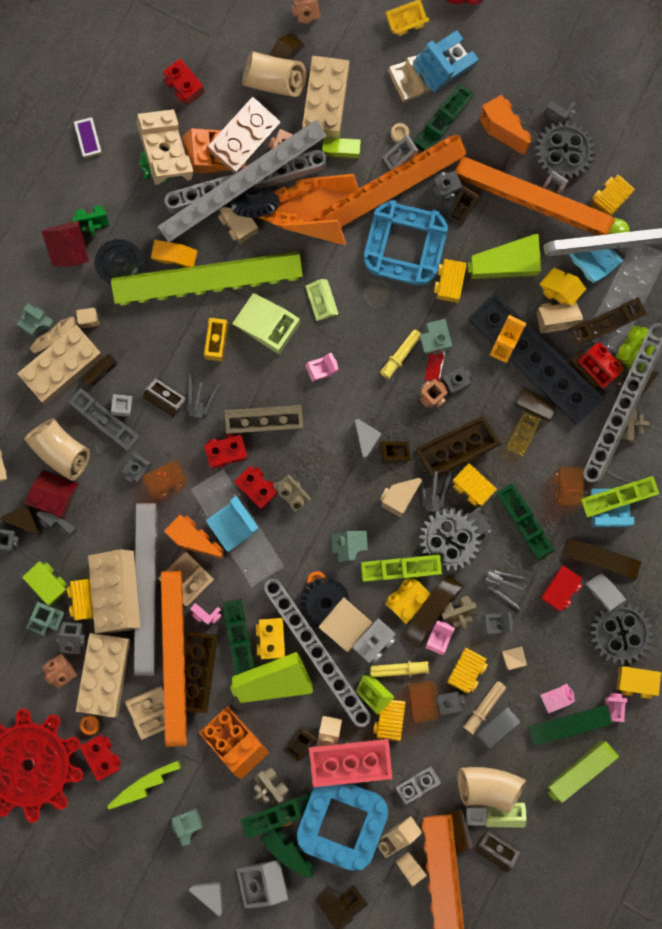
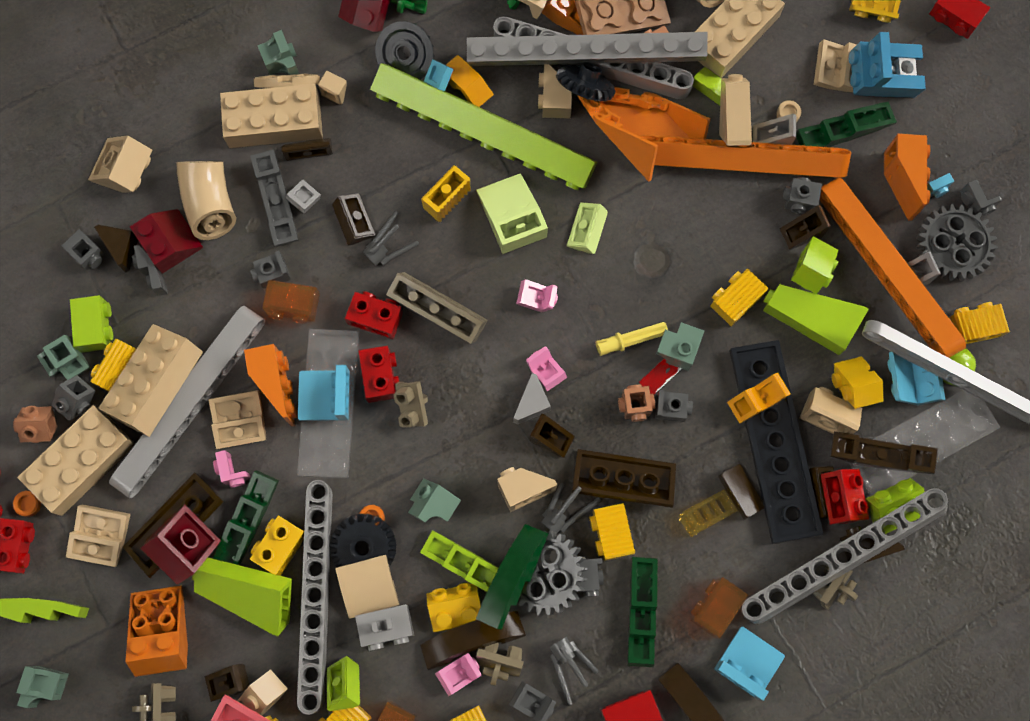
camera: 35 degrees right, 5 degrees down
orange beam [161,571,187,747] -> none
dark azure plate [364,201,448,286] -> none
light yellow axle [370,661,429,677] -> none
lime slope [581,476,659,517] -> none
none -> dark red slope [140,505,221,585]
none -> medium azure plate [424,59,453,91]
none -> dark green slope [476,524,549,630]
none -> bright pink bracket [526,347,567,391]
none -> tan slope [719,74,752,146]
none -> lime brick [791,236,839,294]
none -> medium azure plate [927,173,954,198]

